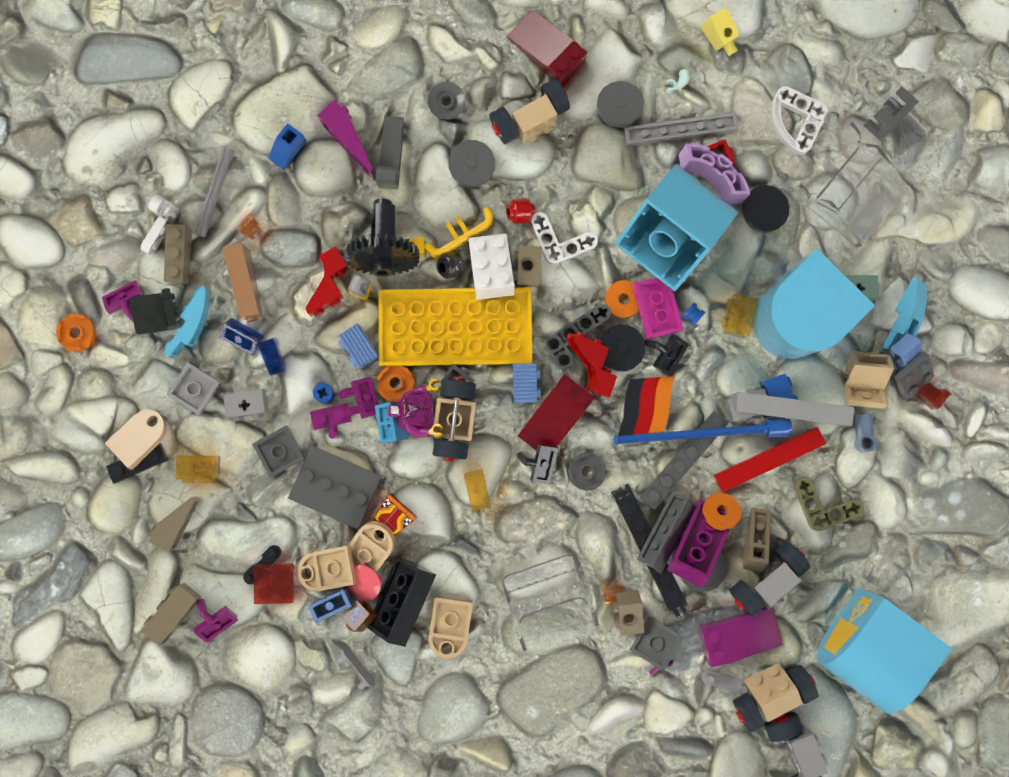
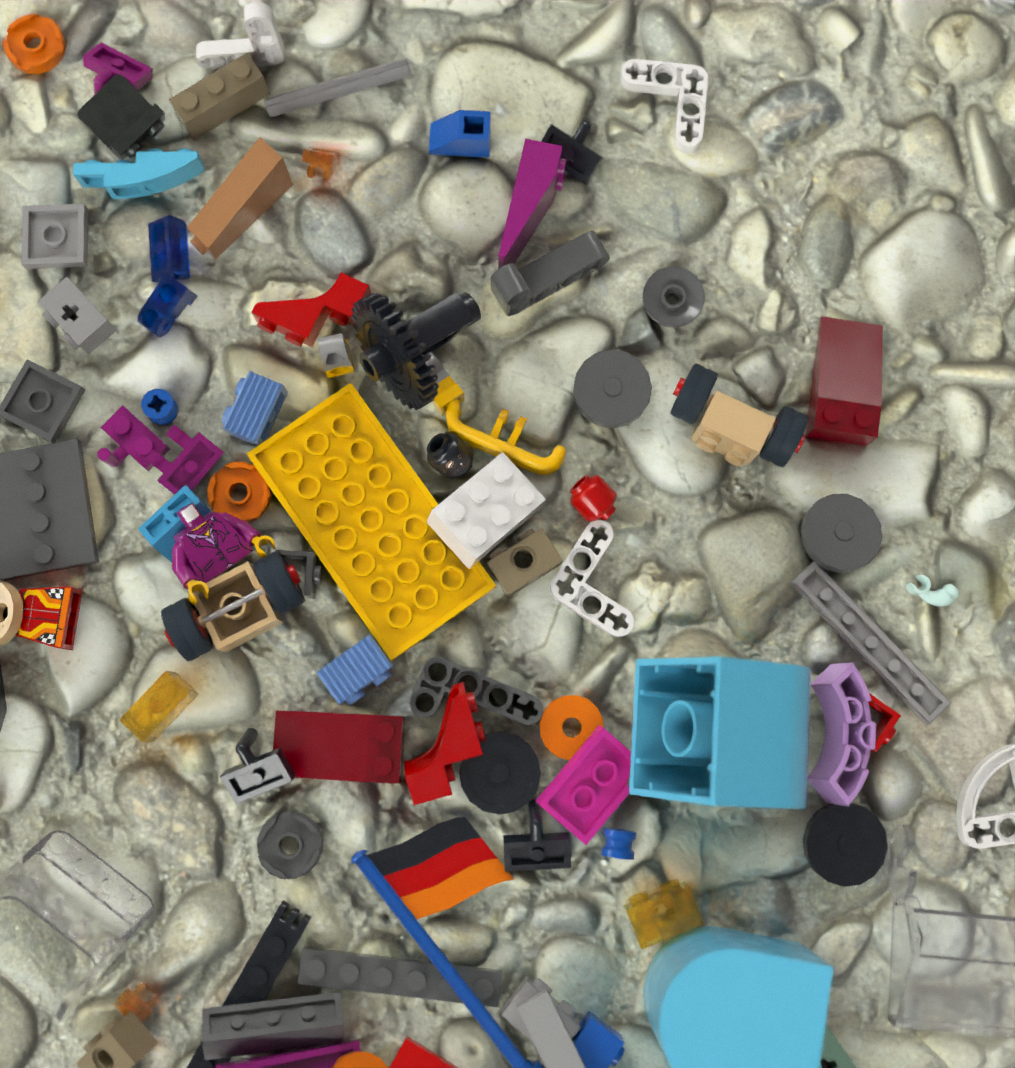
camera: 55 degrees right, 5 degrees down
none -> black plate [541,121,604,185]
none -> white beam [620,59,708,153]

